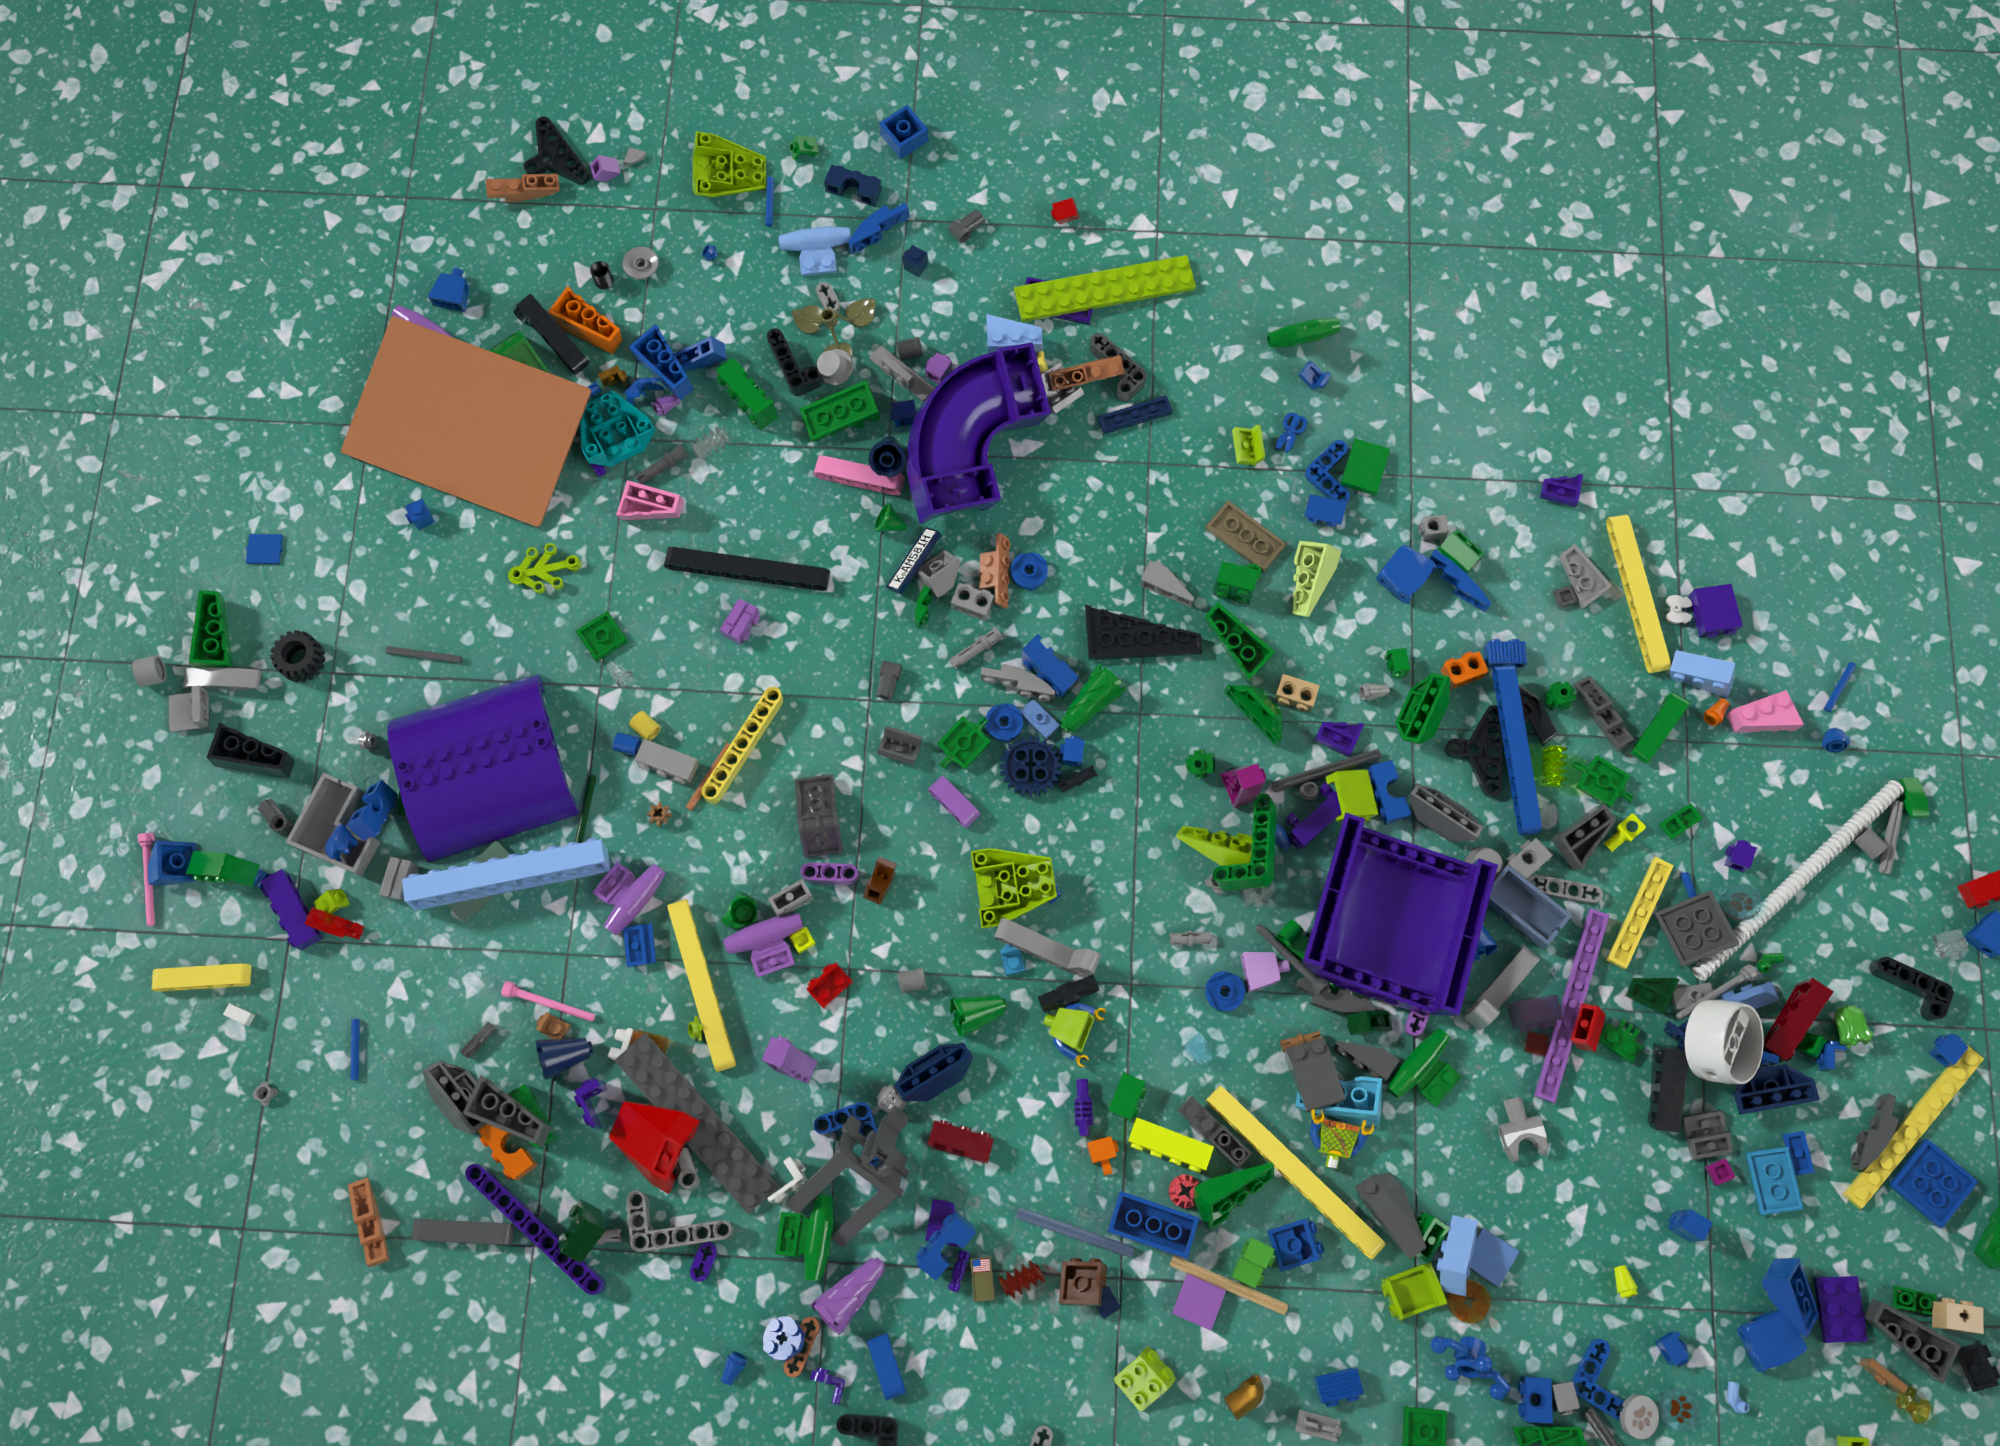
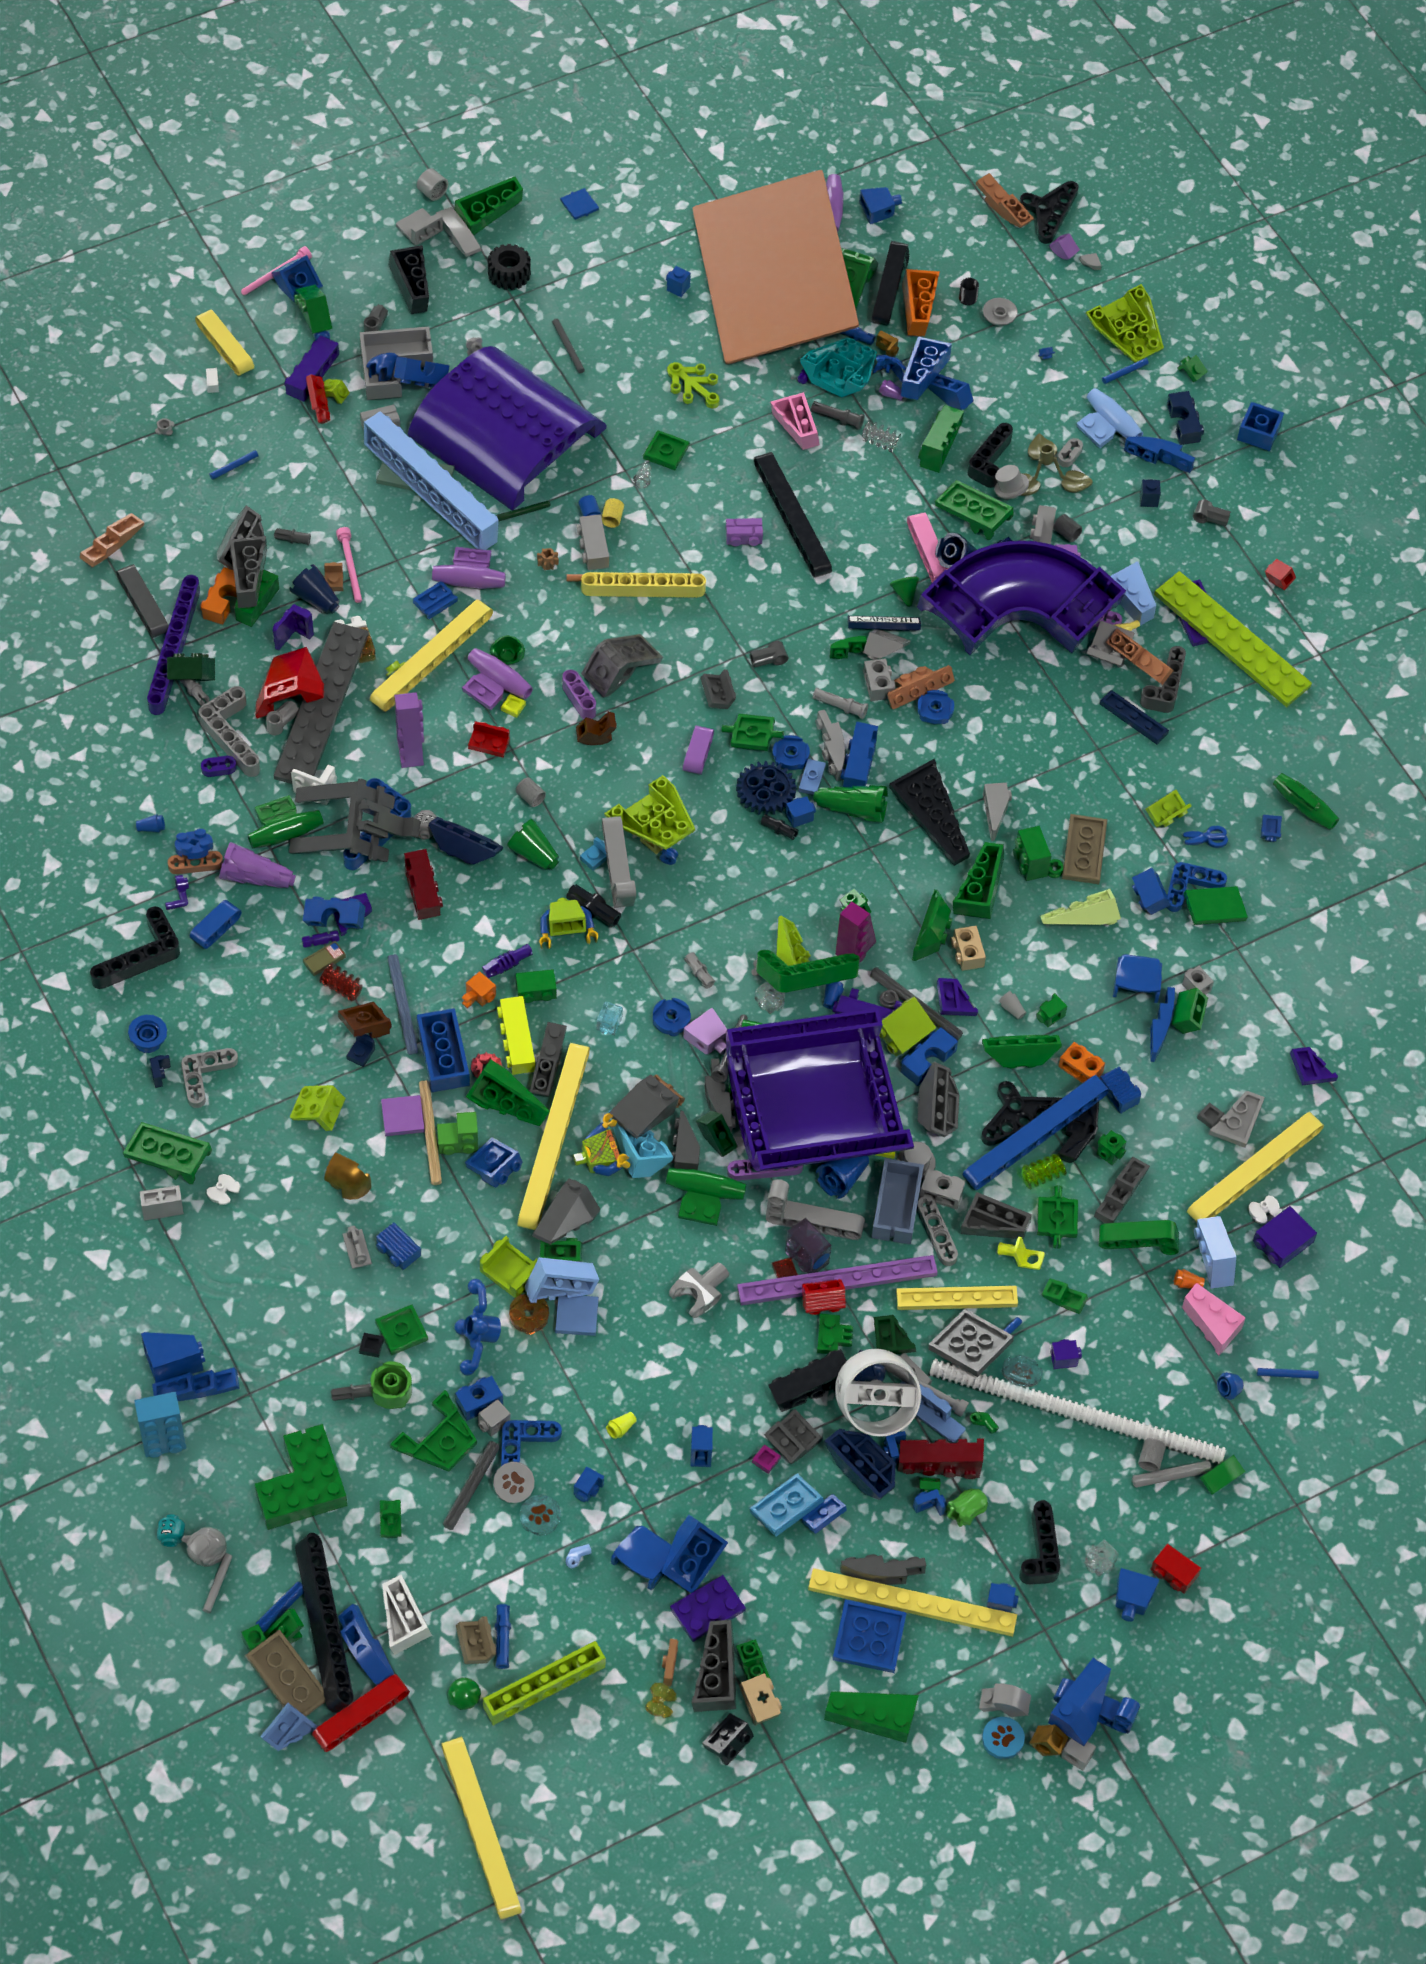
camera: 55 degrees right, 15 degrees down
light grey brick [768,879,814,917] -> none

